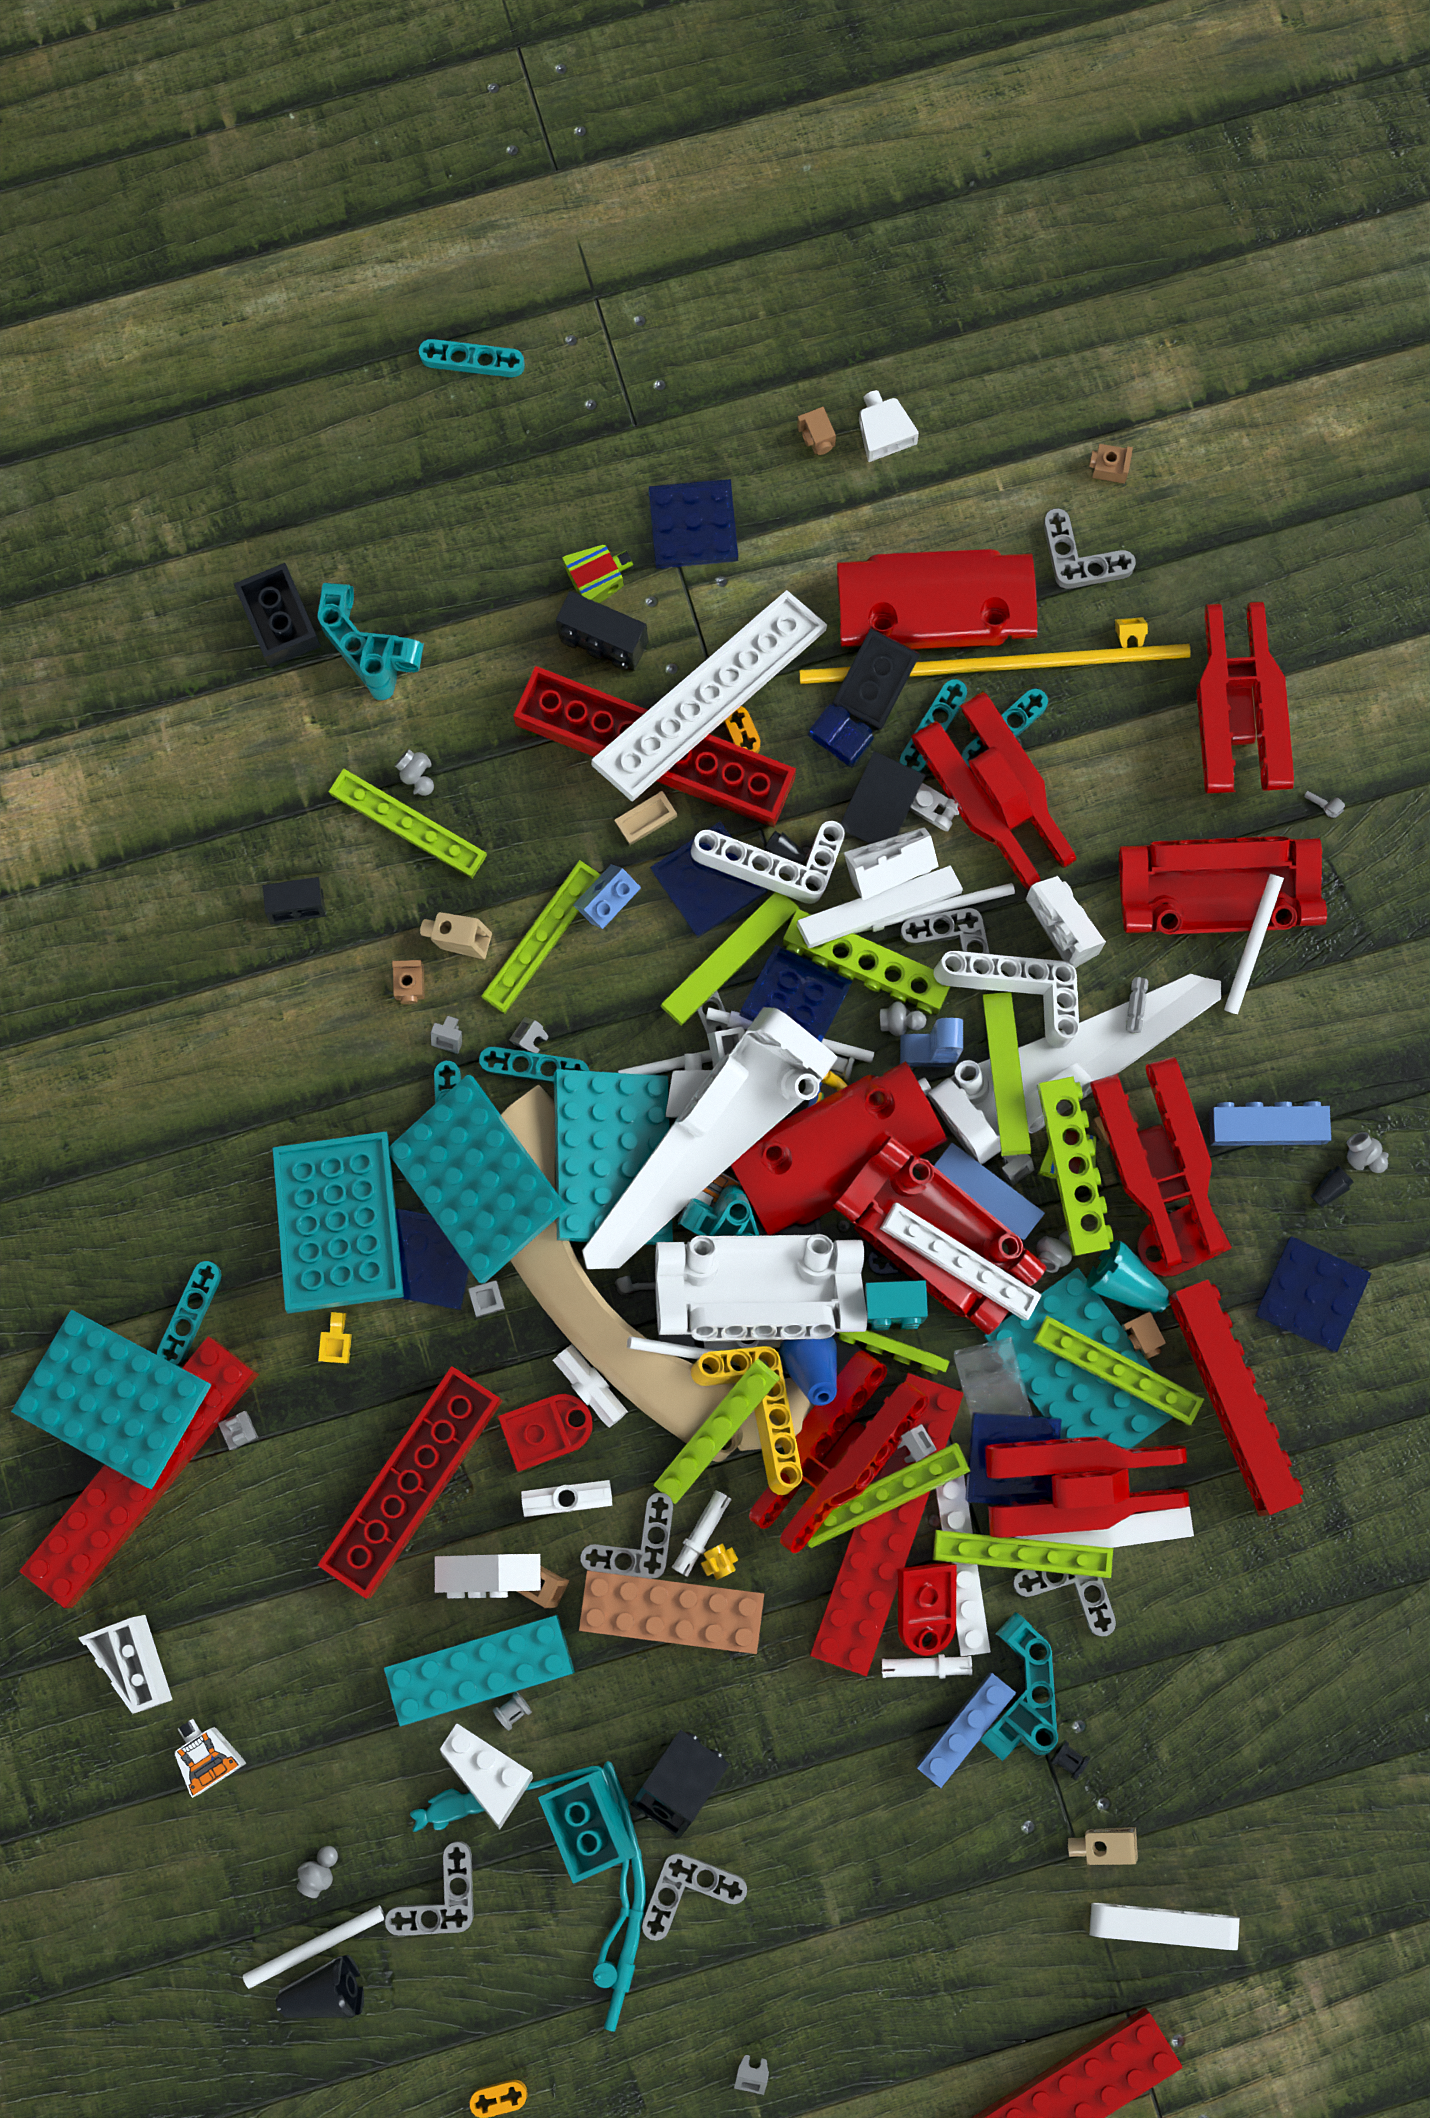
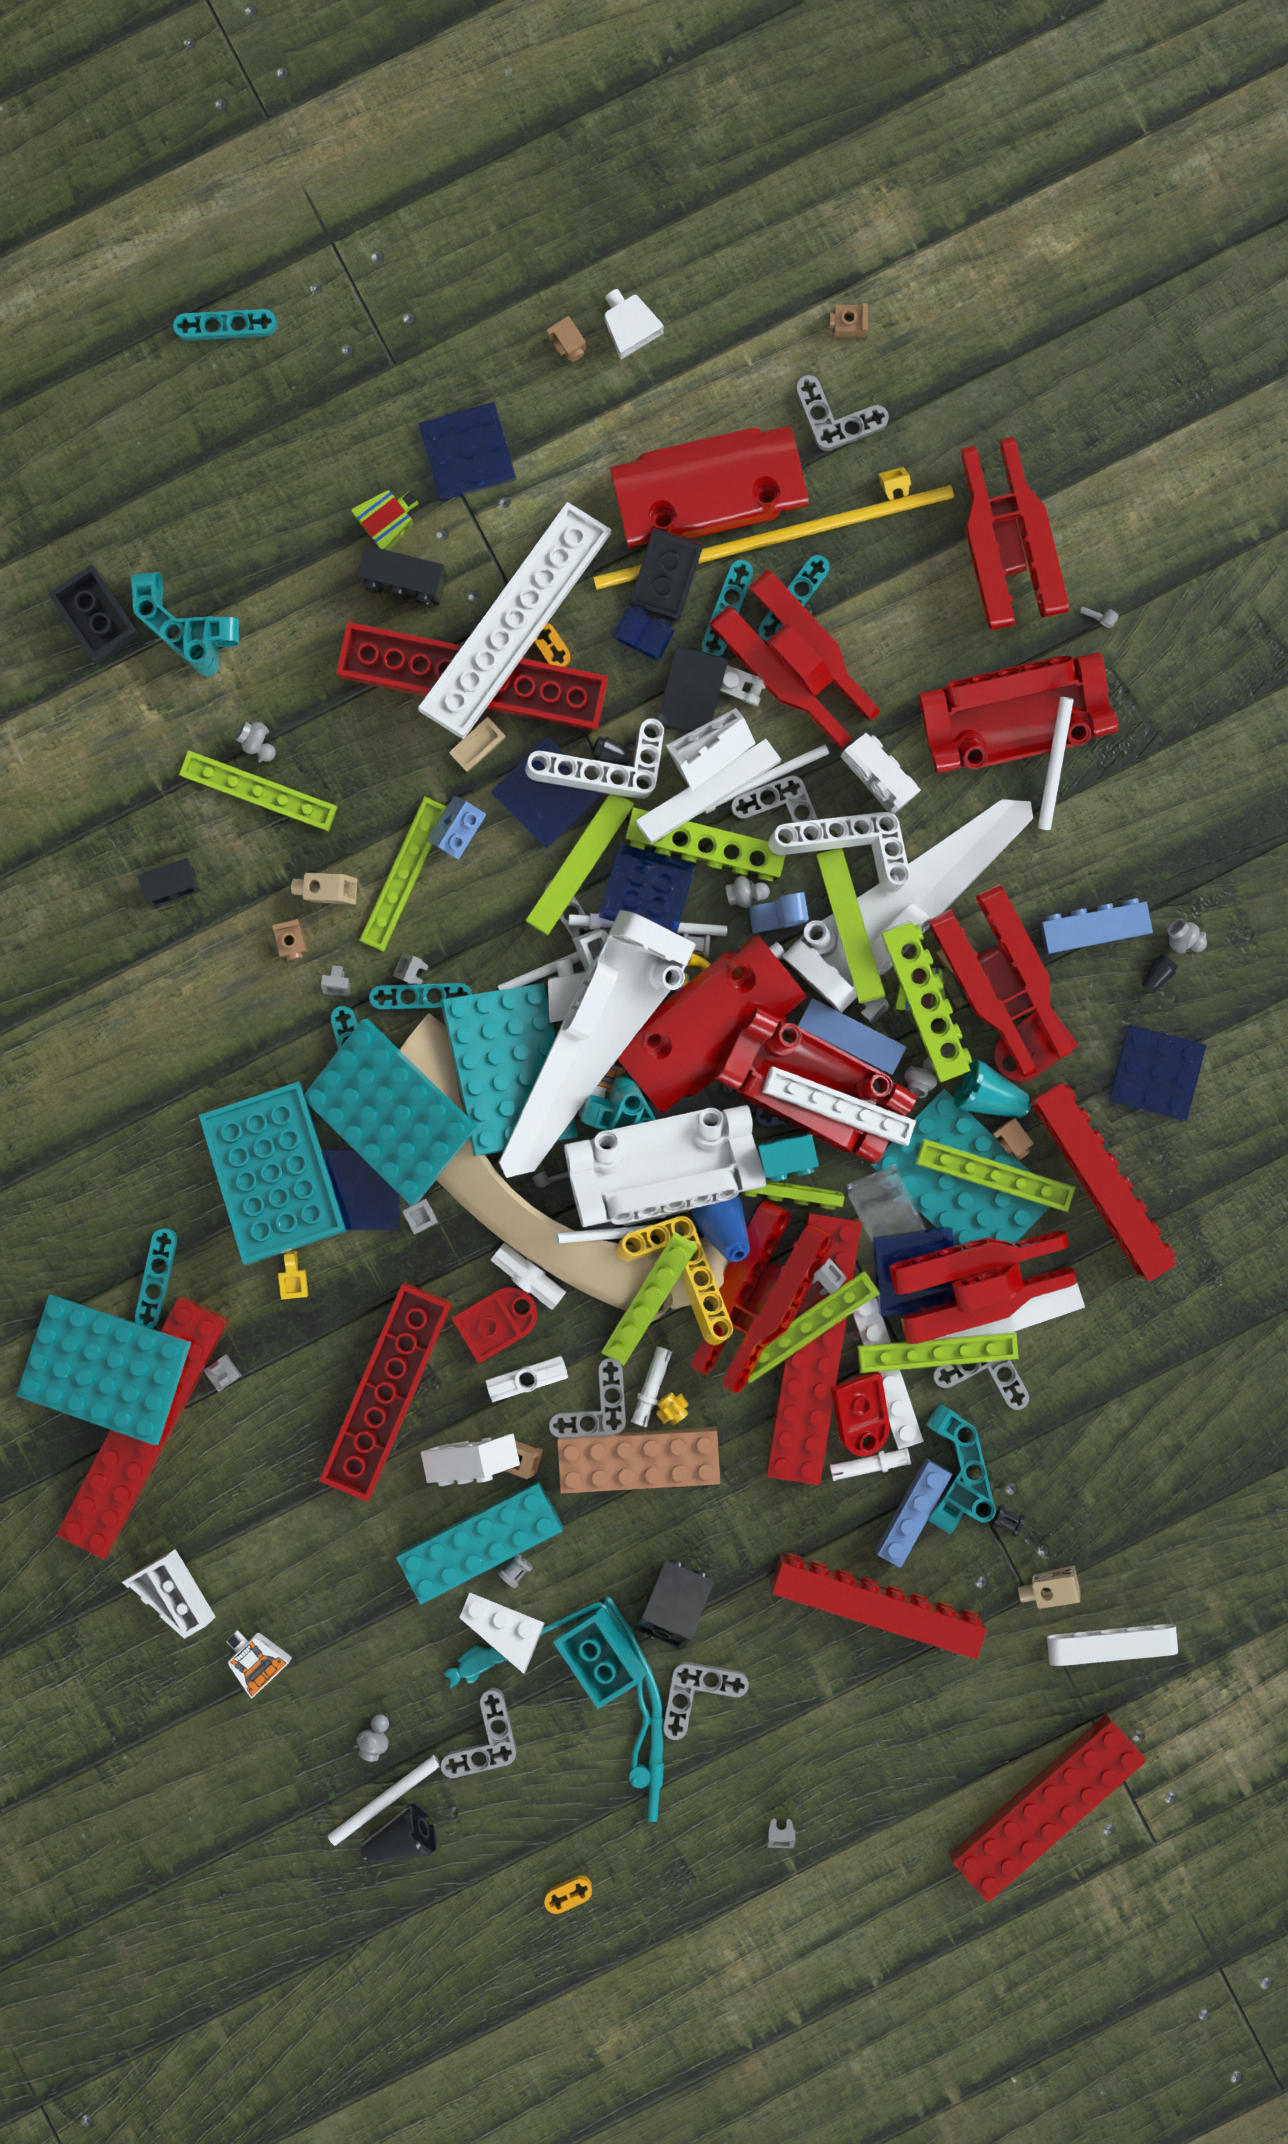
camera: 15 degrees left, 10 degrees up
light grey axle [1126,977,1148,1033] -> none
none -> red brick [770,1552,987,1660]

